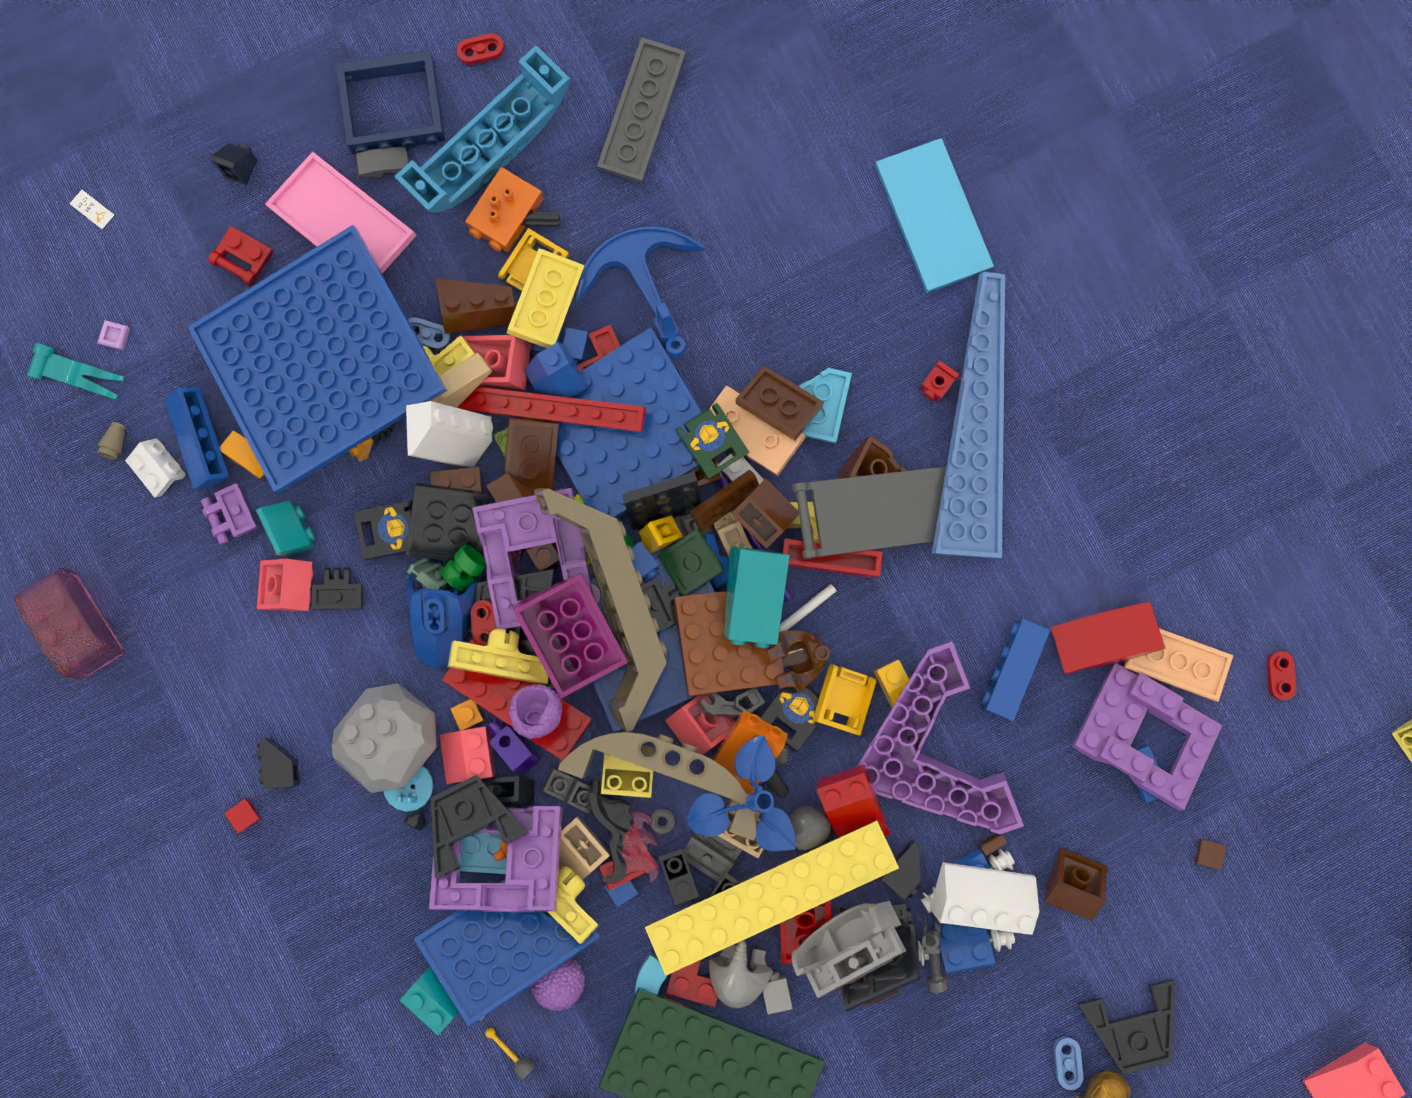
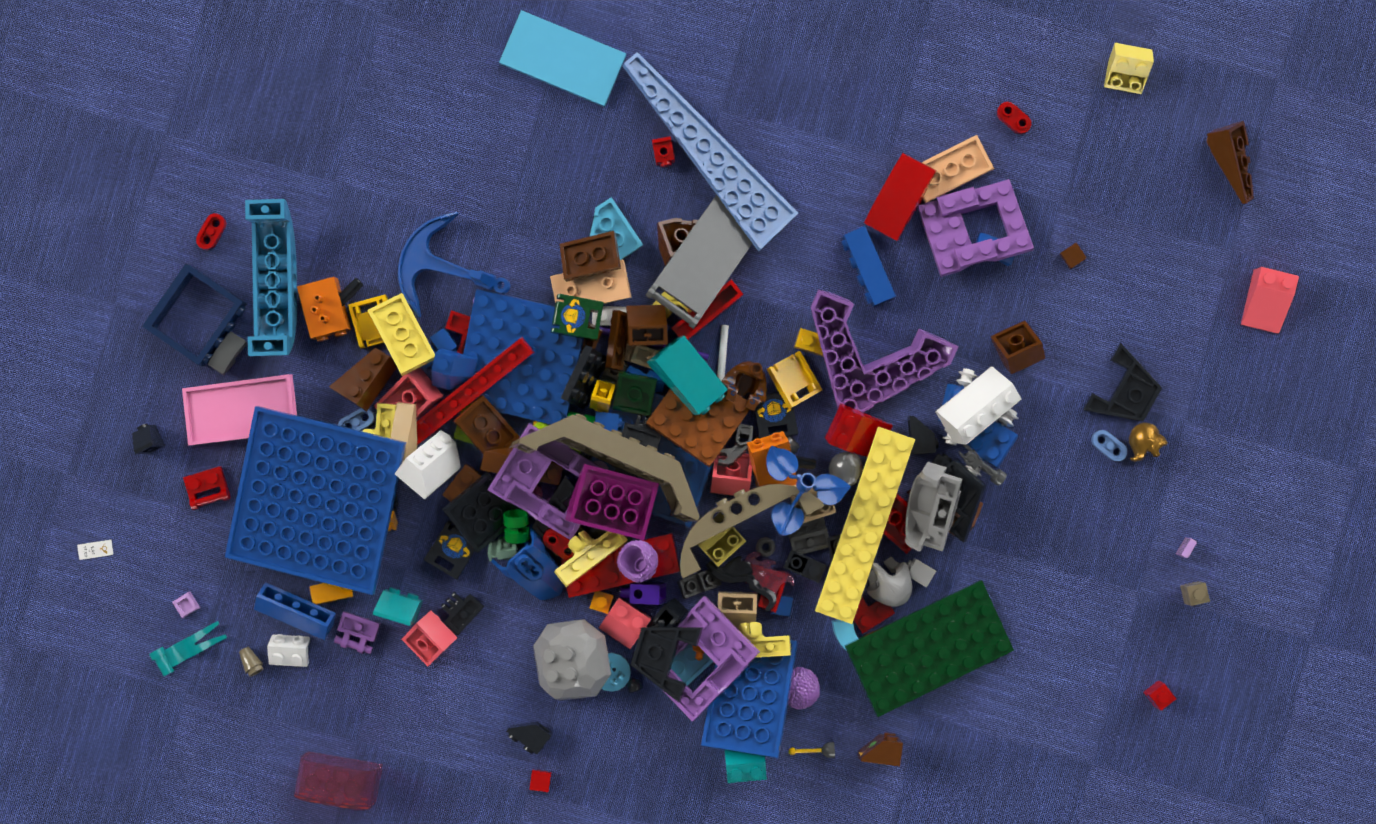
camera: 35 degrees left, 5 degrees up
dark grey plate [597,37,686,184] -> none
reddish brown tile [977,833,1007,856] -> none

